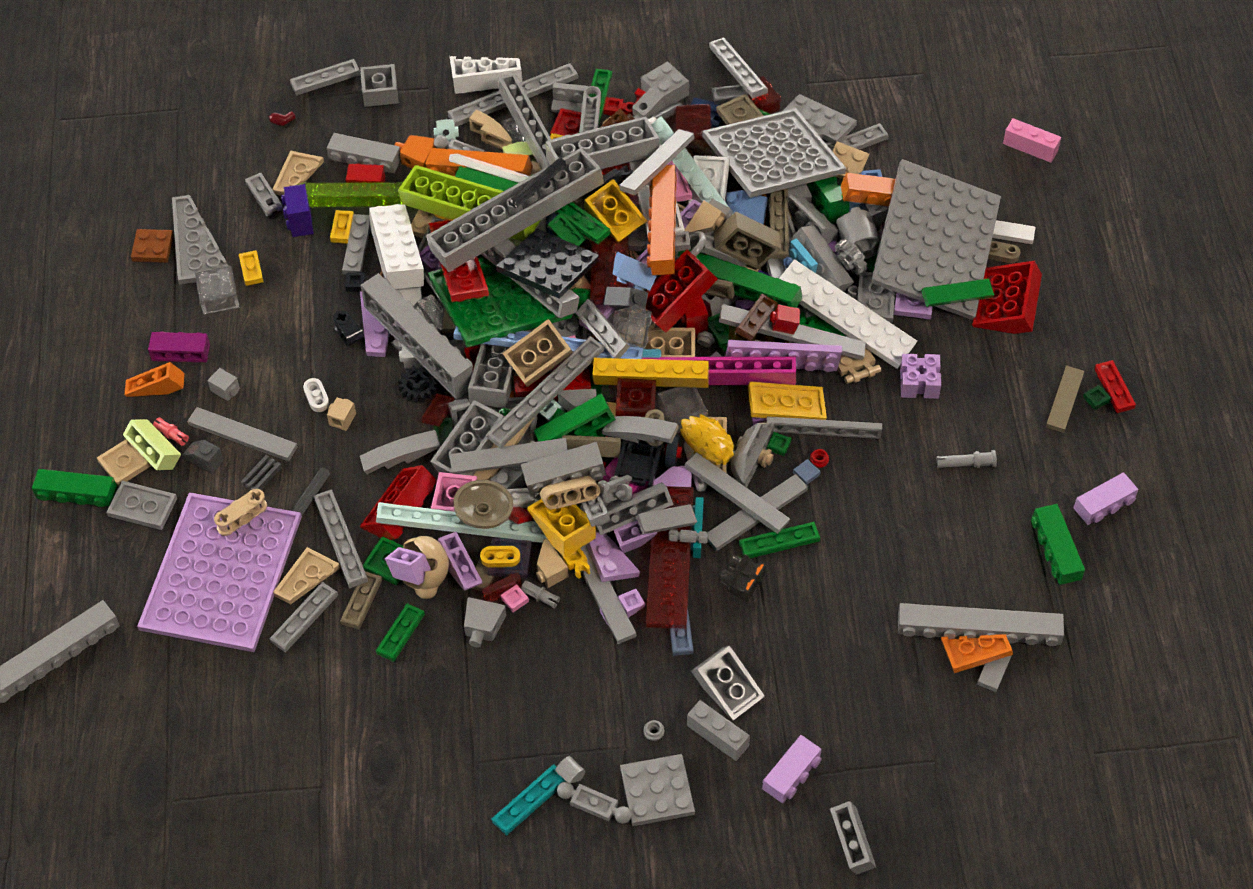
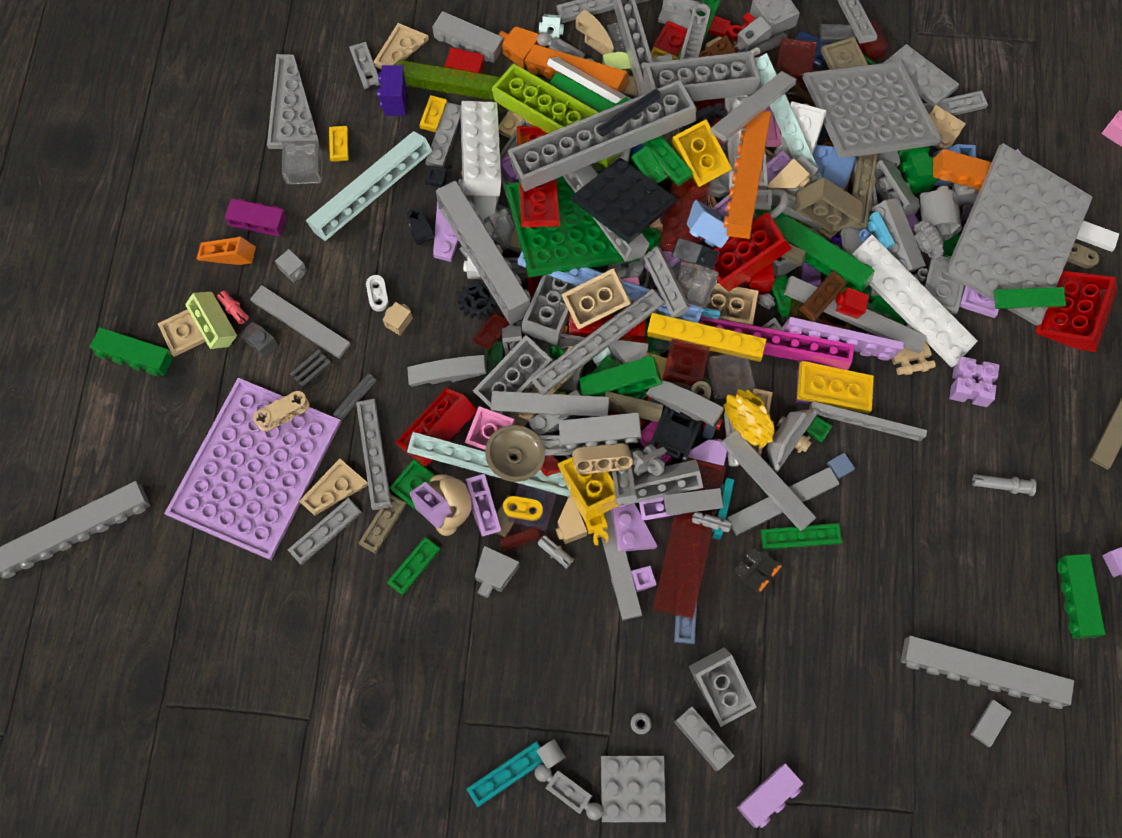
camera: 10 degrees right, 15 degrees up
light grey plate [106,481,177,530] -> none
dark orange plate [131,229,174,263] -> none
bright pink plate [501,584,529,612] -> none
red plate [810,449,829,468] -> none
orange wing [941,634,1013,673] -> none
none -> light aqua brick [306,131,432,241]

